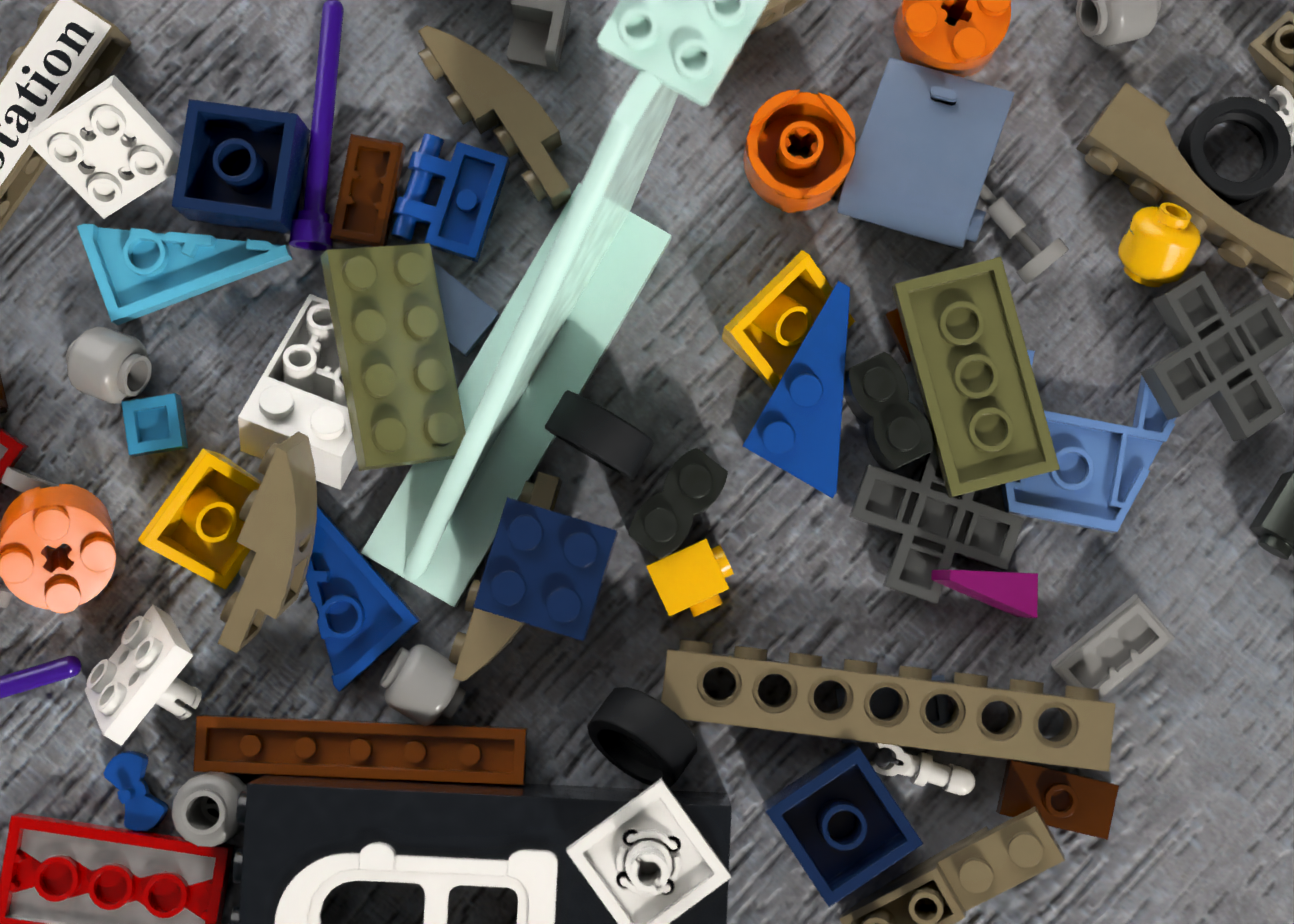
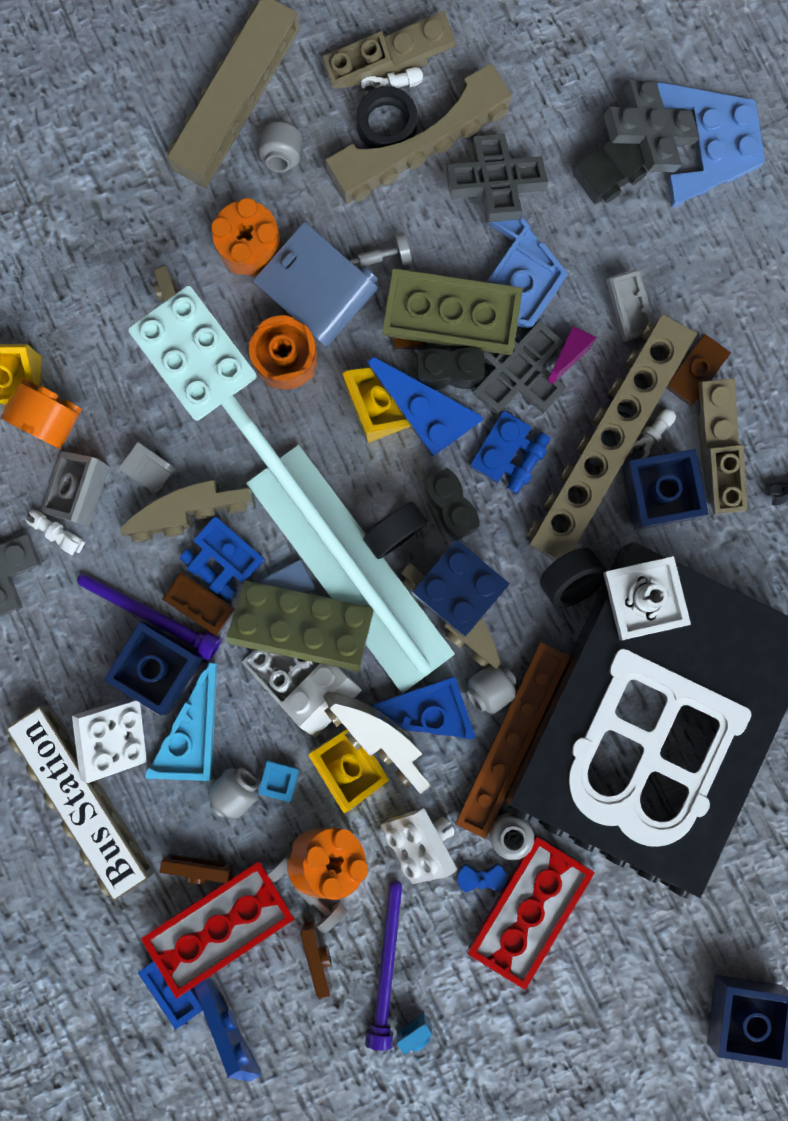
camera: 70 degrees left, 0 degrees up
yellow brick [646,539,734,617] -> none
yellow head [1118,202,1201,287] -> none
none -> blue plate [470,411,551,494]

